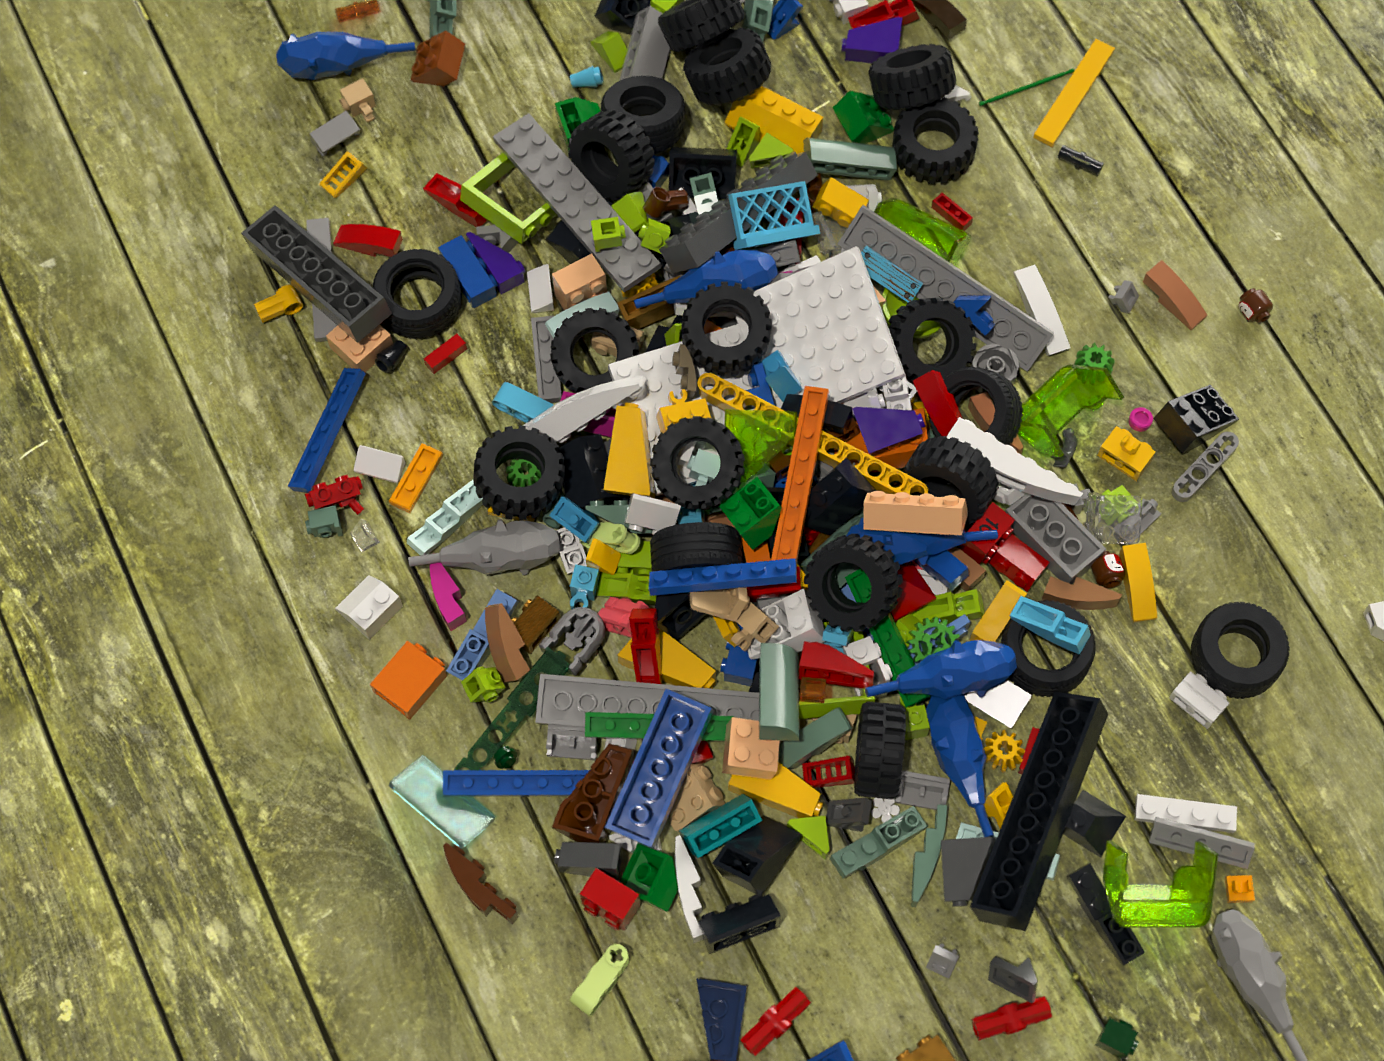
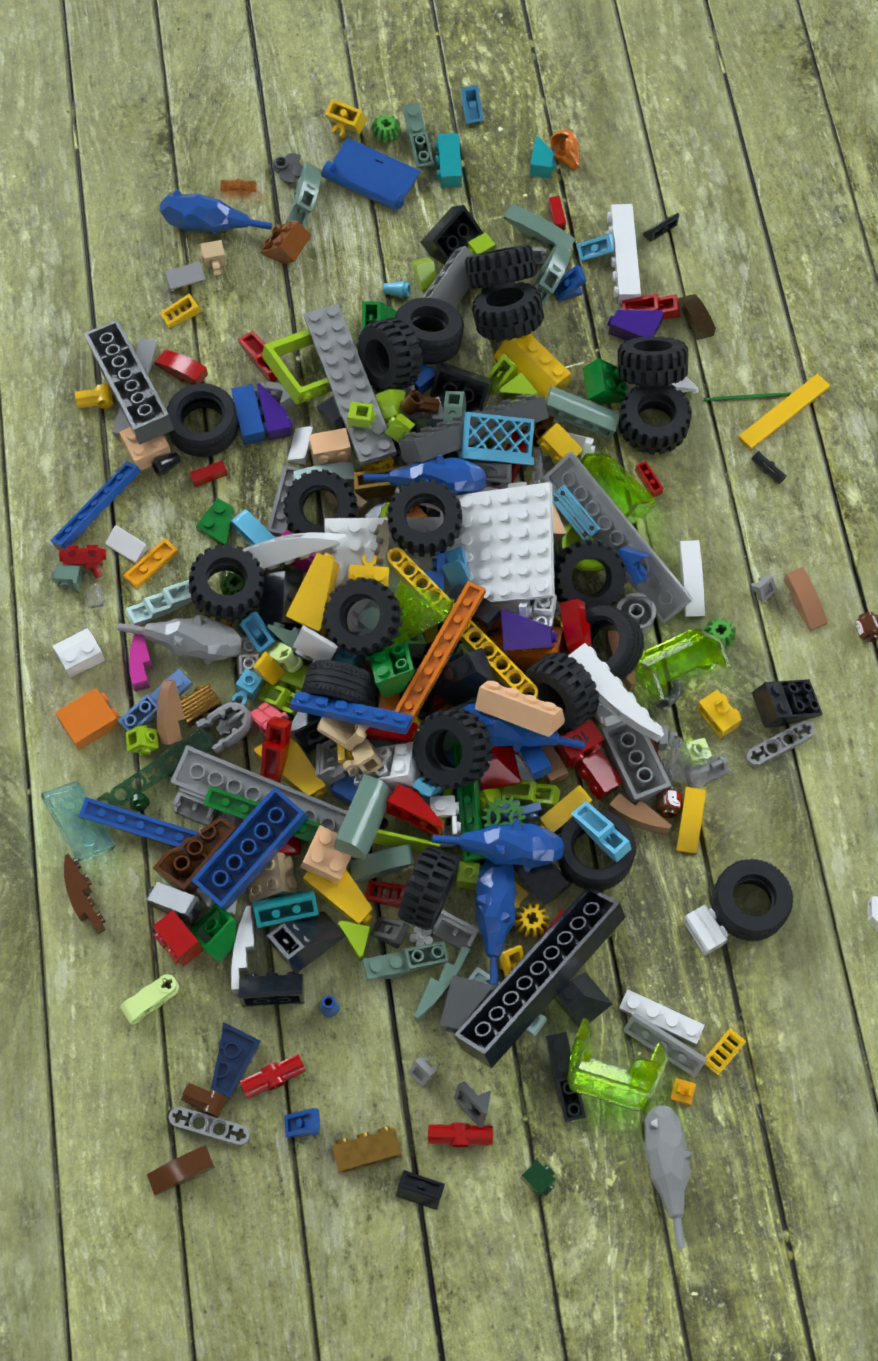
camera: 15 degrees right, 0 degrees up
clear orange tile [799,677,826,703] -> none
dark pink tile [1128,407,1153,432] -> none
none -> green wing [196,498,234,547]
none -> light grey hinge [316,739,346,786]
none -> blue cone [319,995,340,1017]
none -> yellow slope [704,1028,746,1076]

